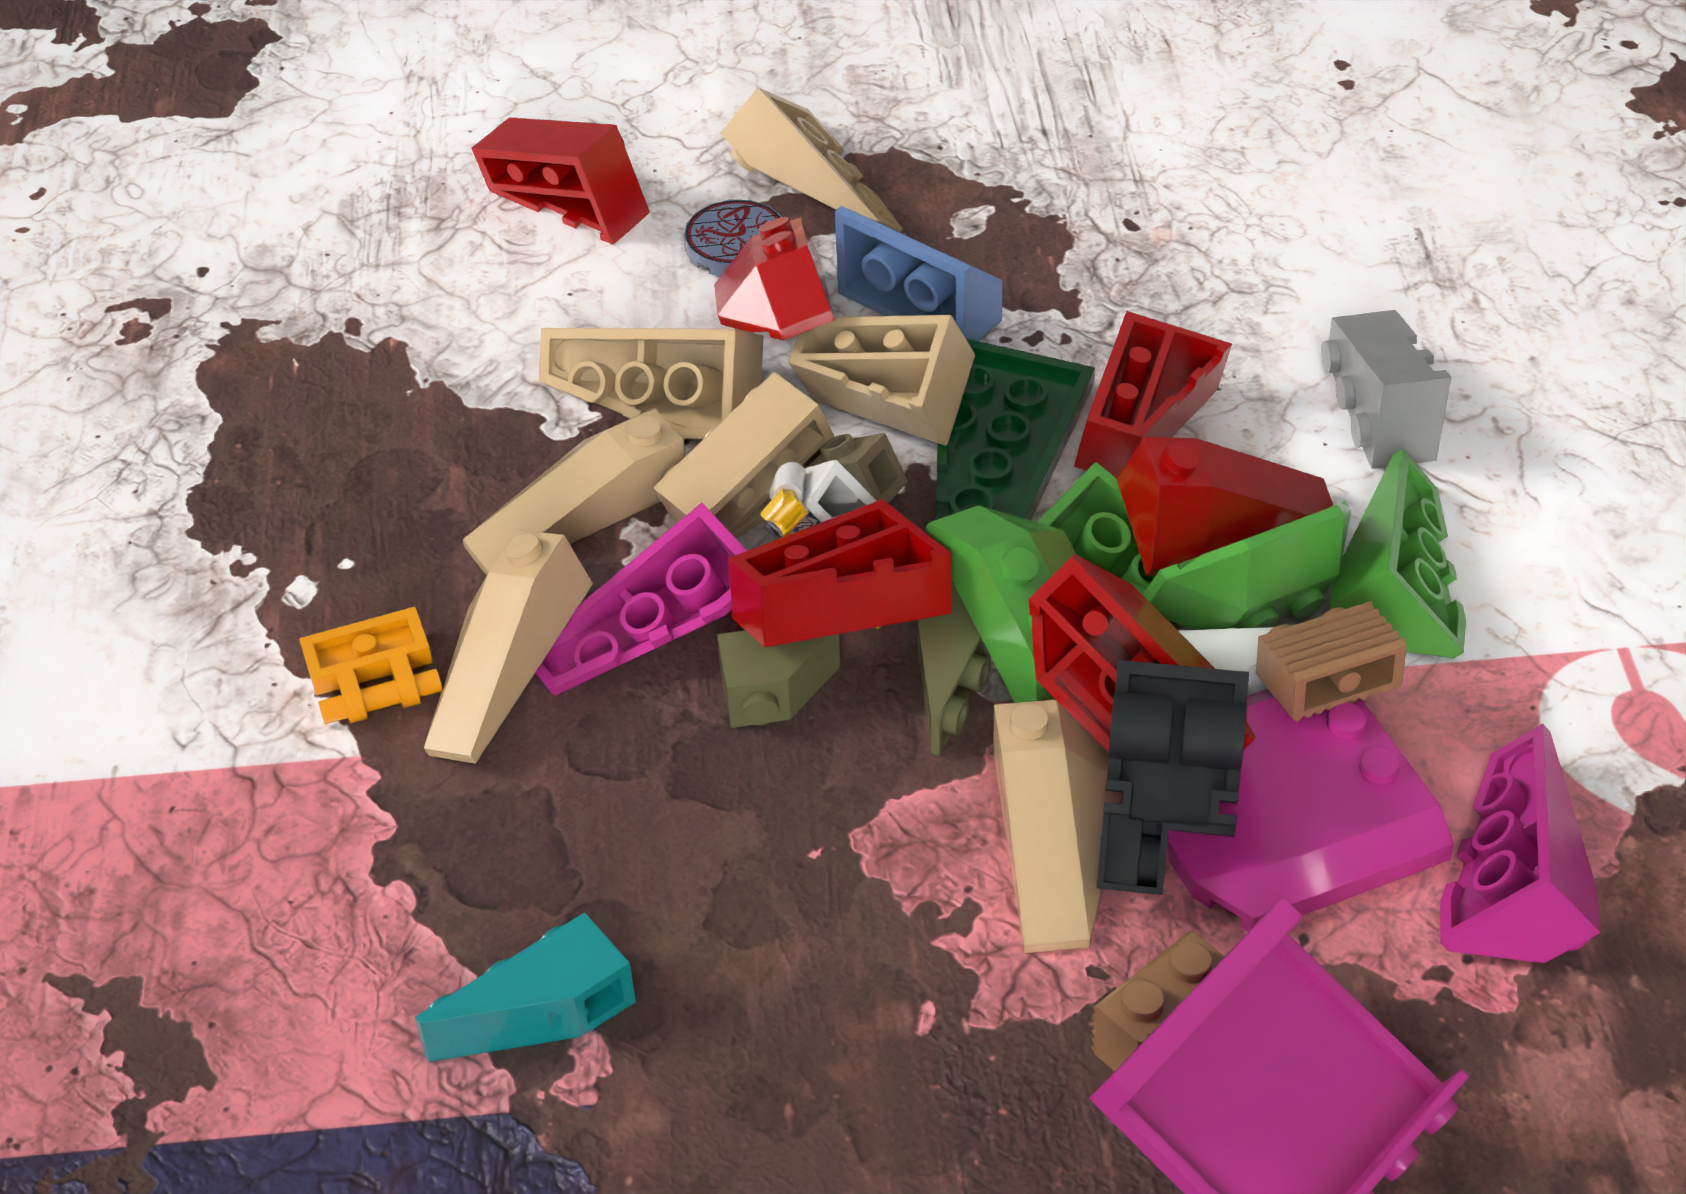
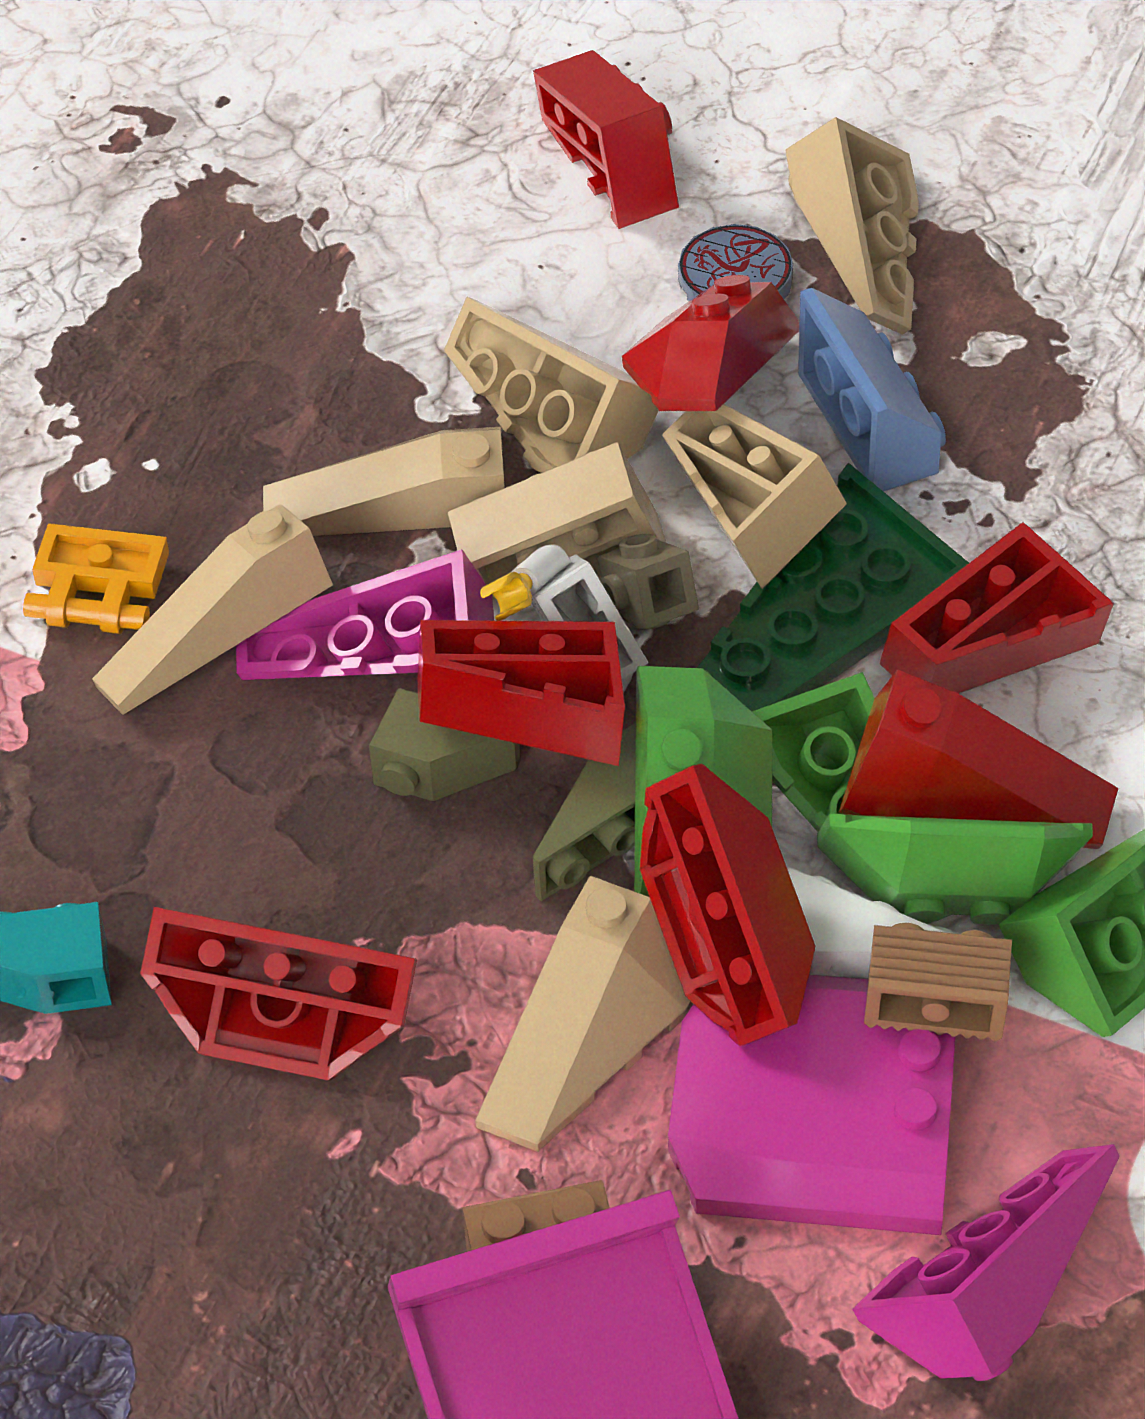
camera: 30 degrees right, 5 degrees up
black plate [1097,660,1249,895] -> none
none -> red wedge [140,907,417,1080]

